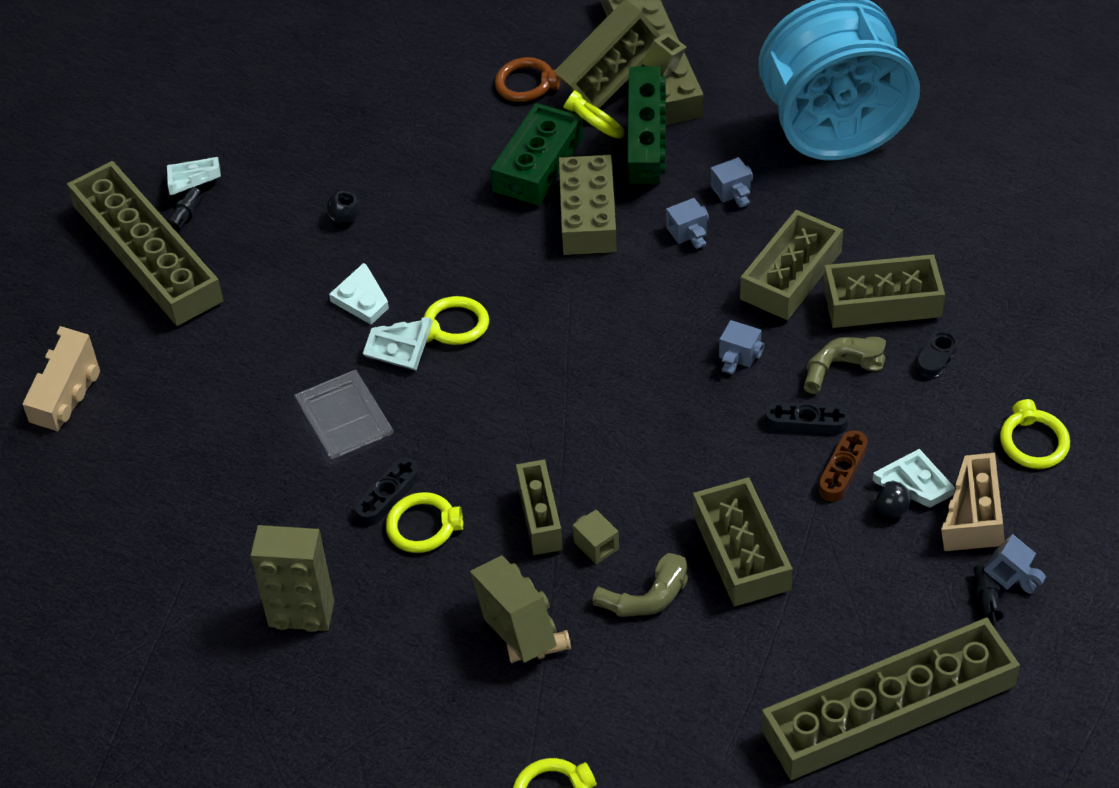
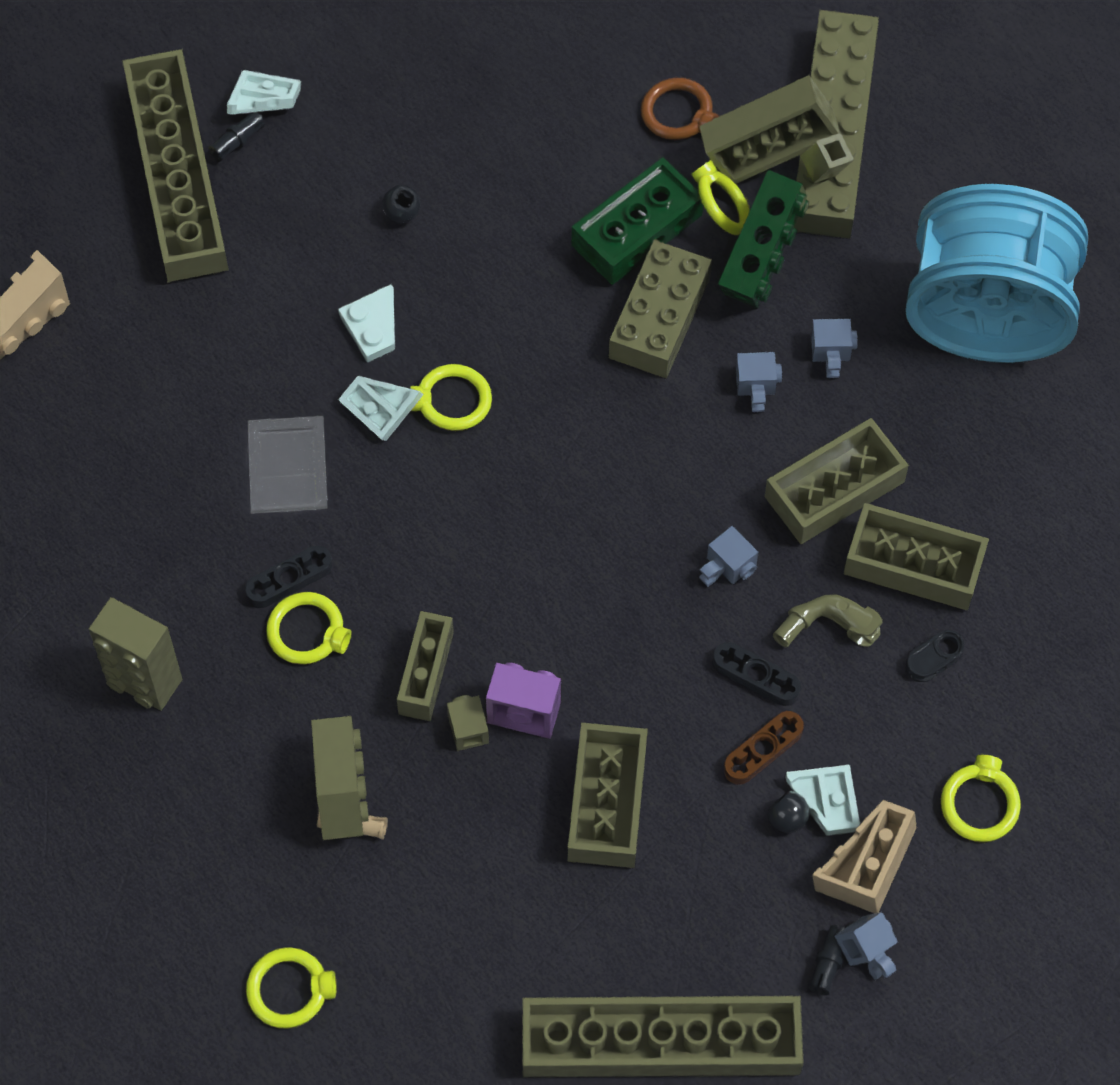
camera: 20 degrees right, 15 degrees up
olive piece [592,553,688,617] -> none
none -> medium lavender brick [486,663,561,739]

